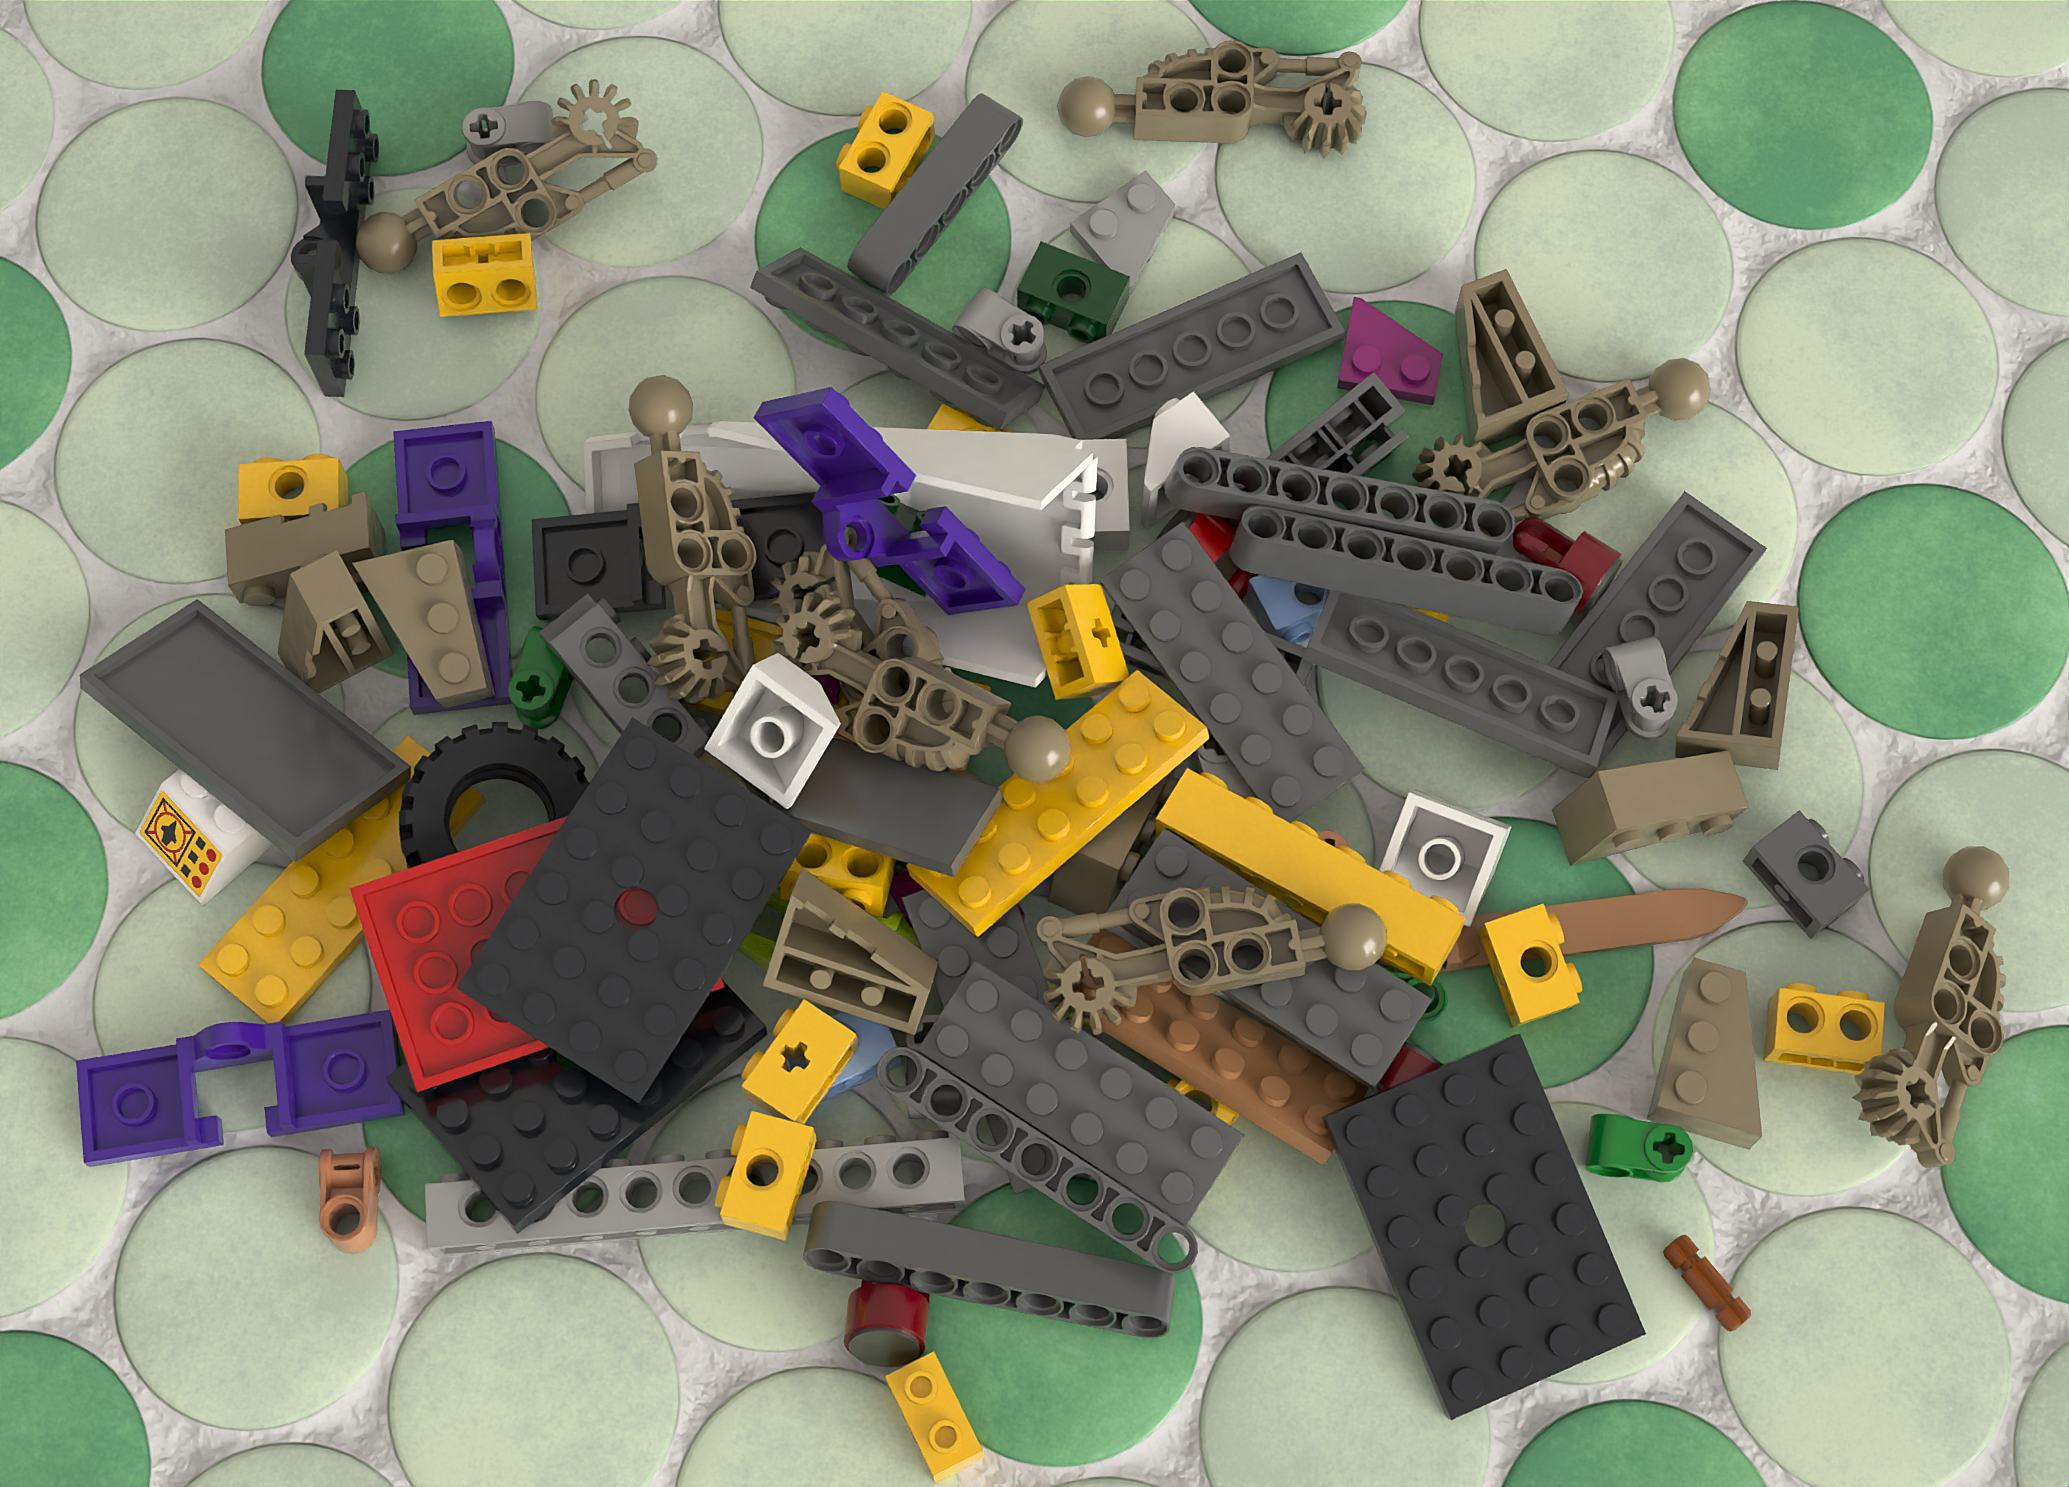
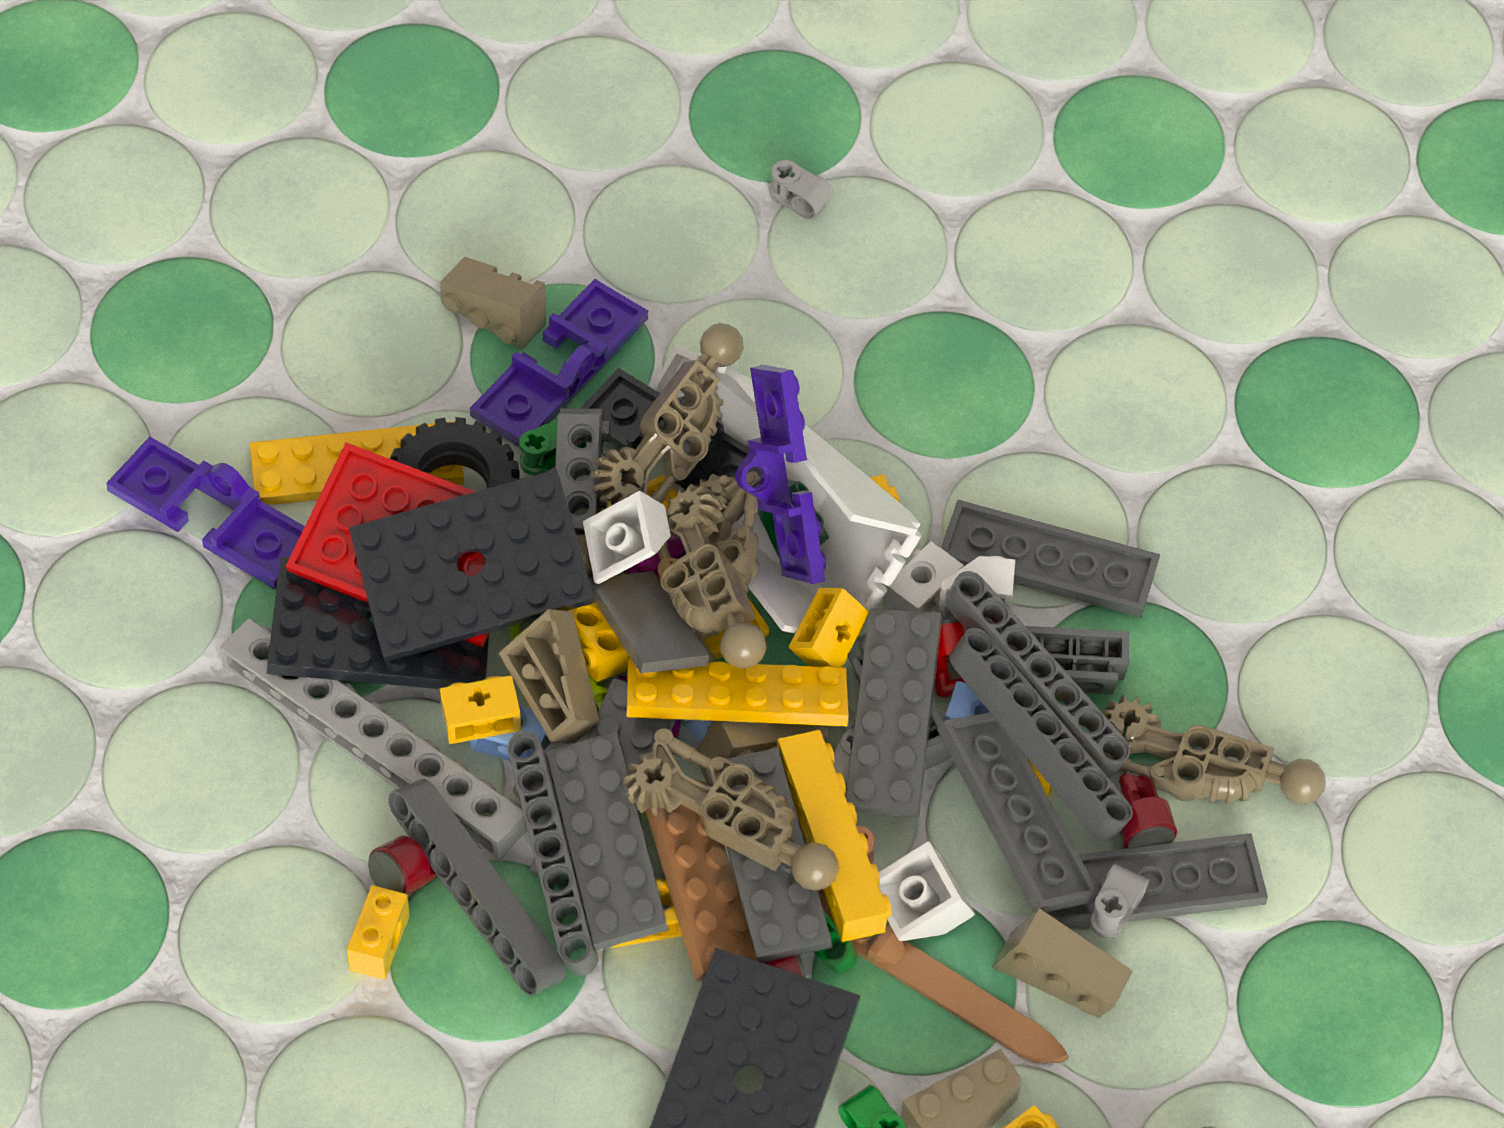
camera: 40 degrees right, 15 degrees down
dark grey tile [80,599,411,862] -> none
slope [135,768,274,906] -> none
yellow brick [238,454,348,525] -> none
dark tan wedge [277,550,394,694] -> none
black plate [291,90,379,397] -> none
nougat piece [319,1147,381,1254] -> none
dark tan wedge [352,539,495,708] -> none
dark tan arm [356,79,658,274] -> none
yellow brick [432,233,538,317] -> none
yellow brick [715,1111,817,1241] -> none
dark grey plate [750,247,1045,430] -> none
yellow brick [836,91,935,210] -> none
dark grey beam [847,93,1023,295] -> none
light grey piece [952,288,1047,374] -> none
dark green brick [1017,241,1130,343] -> none
dark tan arm [1057,40,1367,159] -> none
light grey wing [1070,170,1175,296] -> none
magenta wing [1337,297,1443,405] -> none
dark tan wedge [1455,269,1569,447] -> none
yellow brick [1477,903,1582,1028] -> none
dark tan wedge [1675,601,1799,770] -> none
dark grey brick [1743,810,1869,939] -> none

